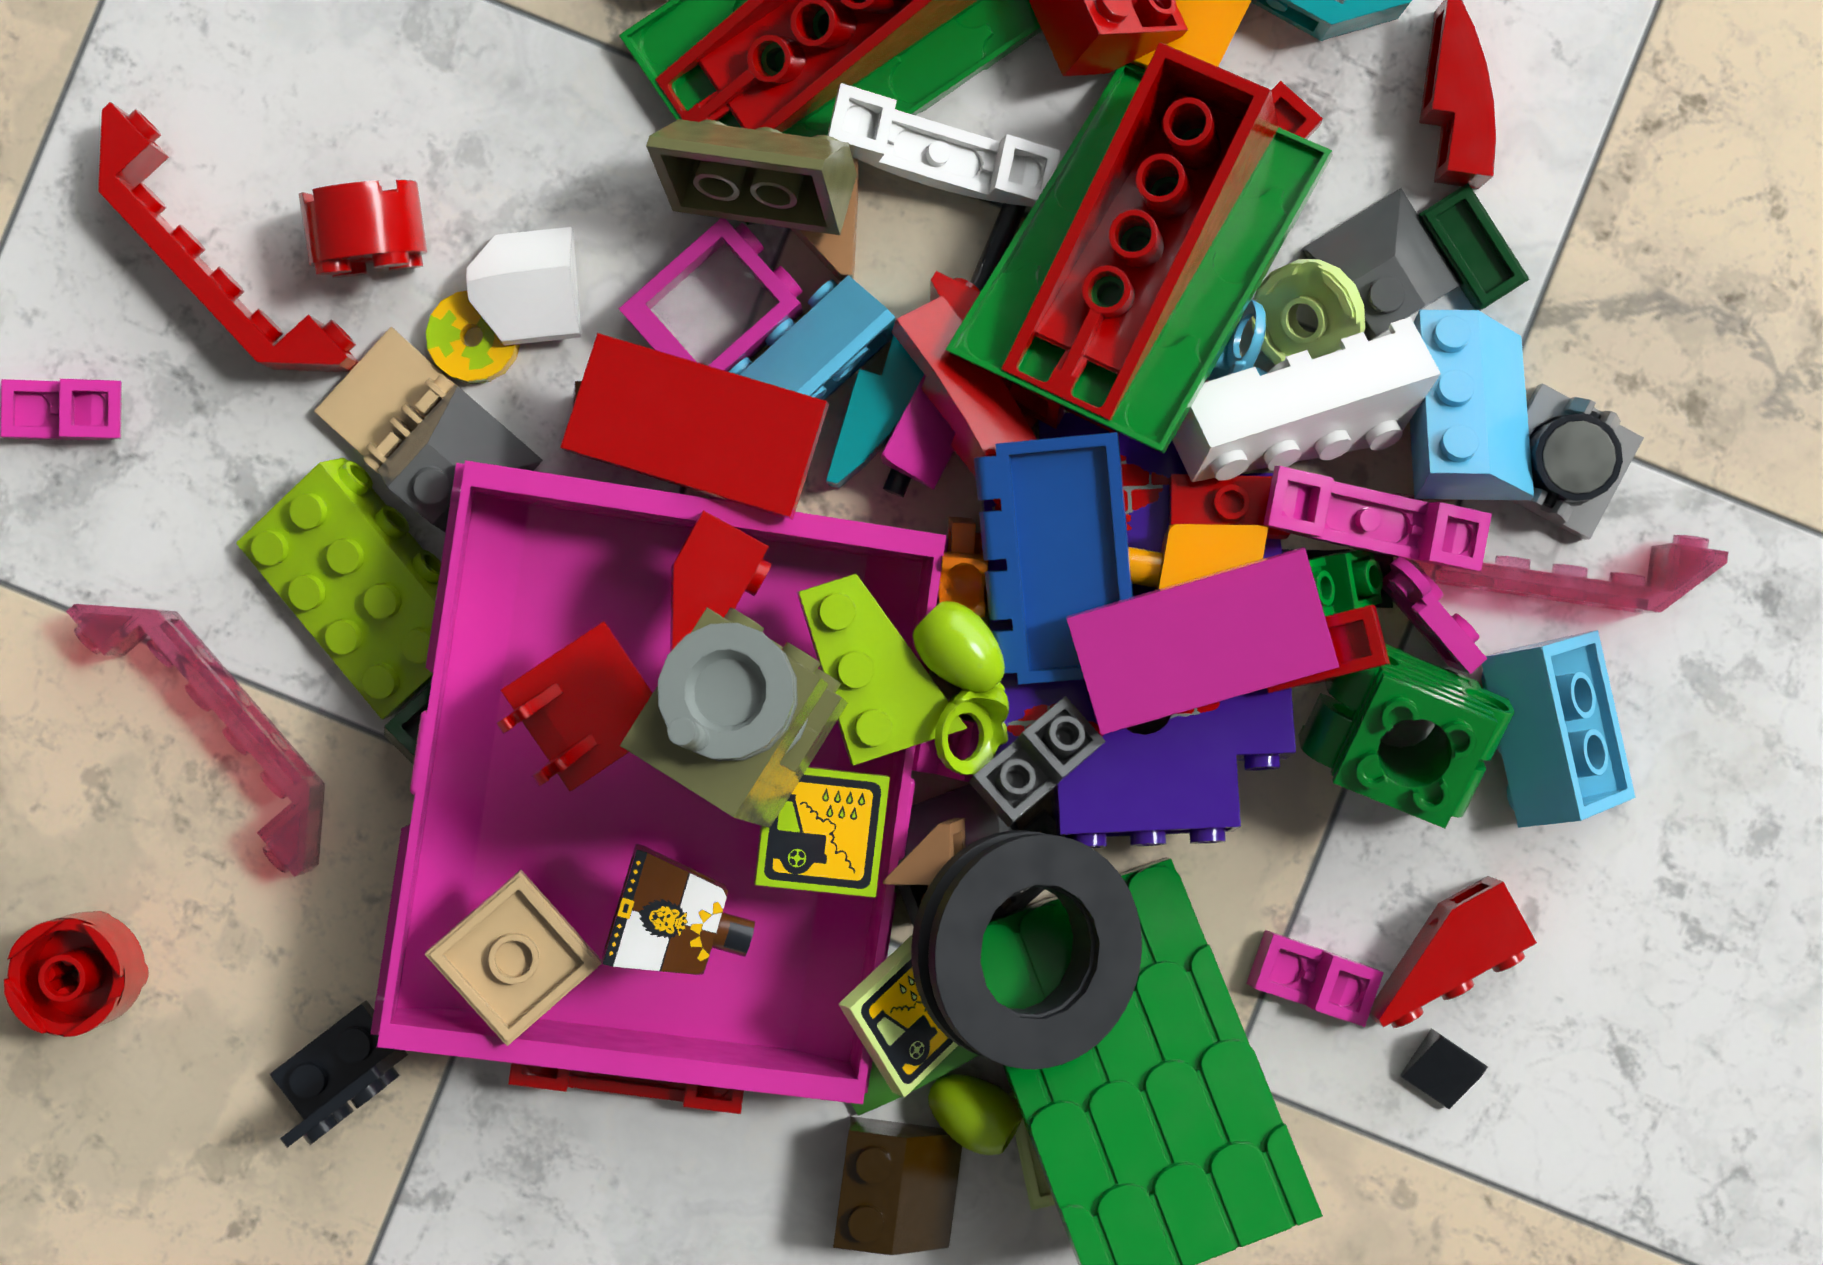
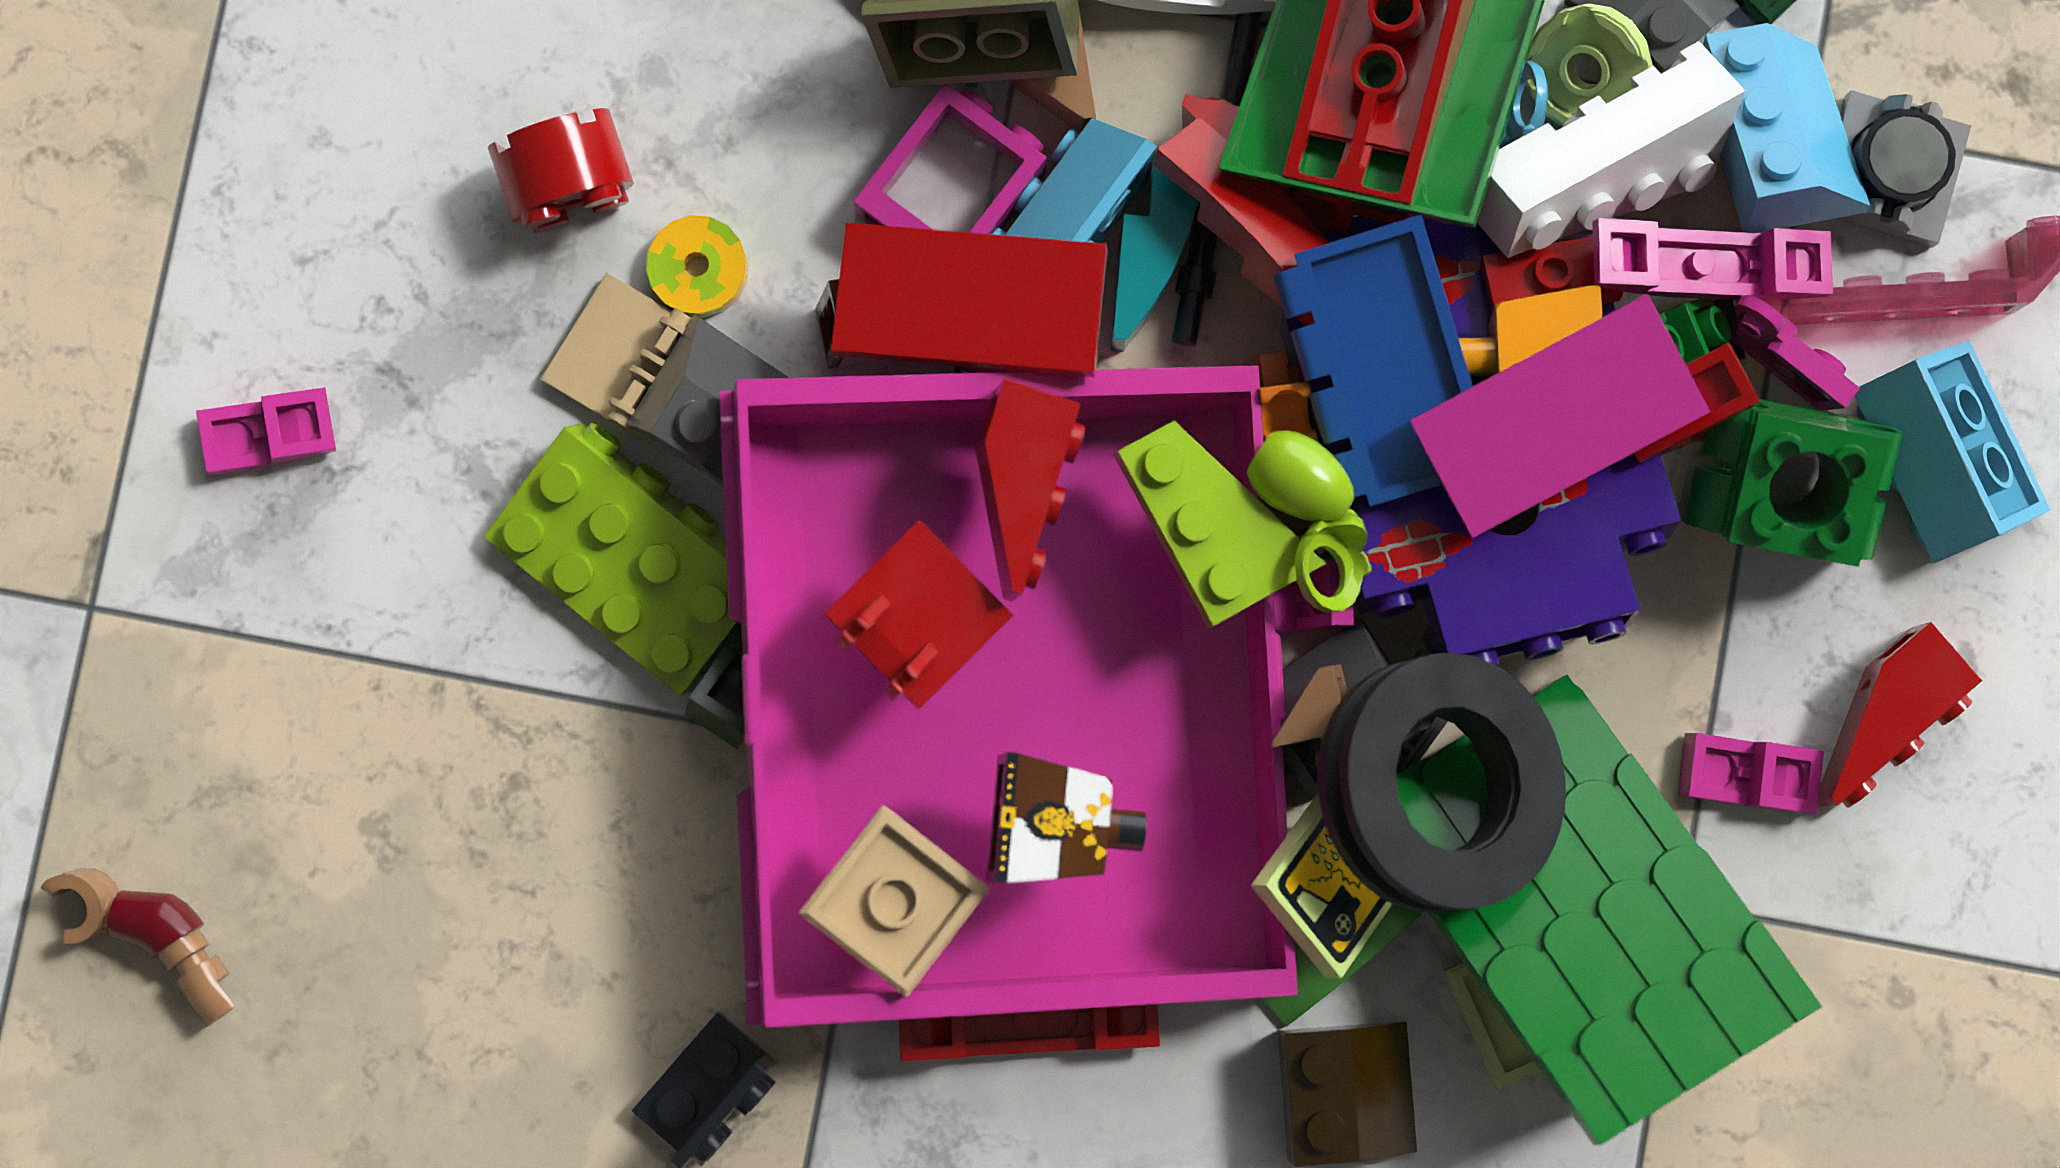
camera: 15 degrees left, 5 degrees down
red brick [4,911,149,1037] -> none
clear pink slope [66,604,325,877] -> none
red slope [98,102,359,372] -> none
white slope [466,227,581,346] -> none
piece [620,607,848,828] -> none
tile [754,767,890,898] -> none
dark pink slope [881,374,955,490] -> none
lime animal [928,1074,1022,1156] -> none
dark grey slope [969,696,1106,827] -> none
black slope [1400,1028,1488,1109] -> none

